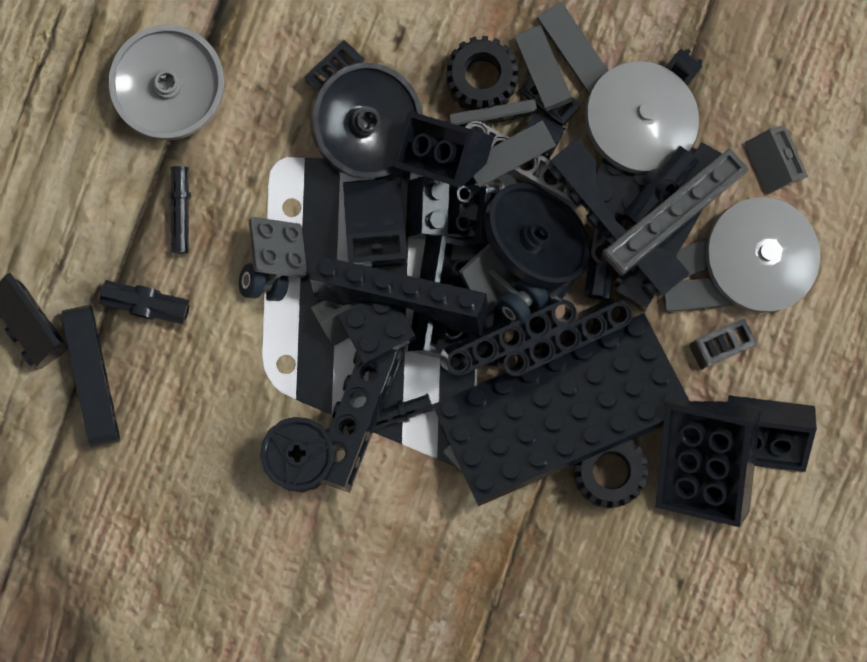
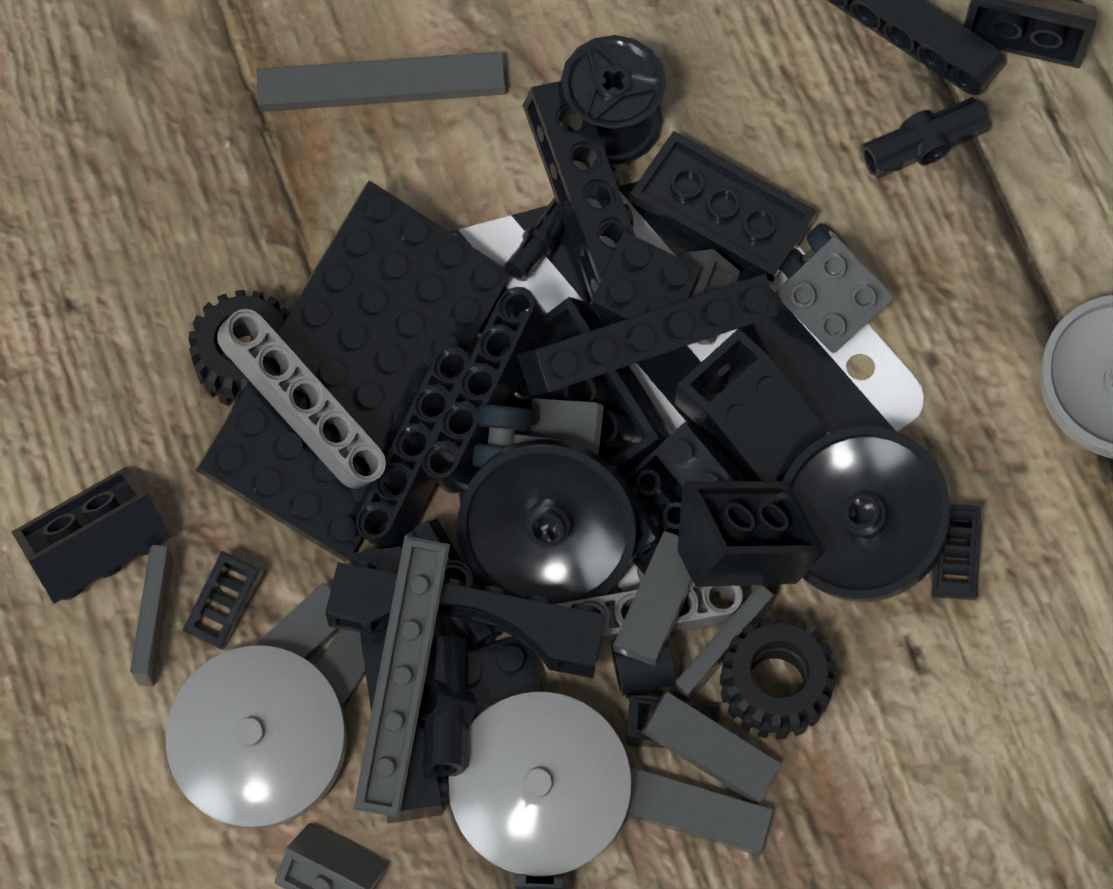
camera: 140 degrees right, 15 degrees down
black pin [168,166,191,254] -> none
black slope [655,401,762,527] -> none
none -> dark grey tile [130,545,174,687]
none -> light grey beam [217,309,386,489]
none -> dark grey tile [256,52,505,112]
none -> black plate [629,131,817,283]

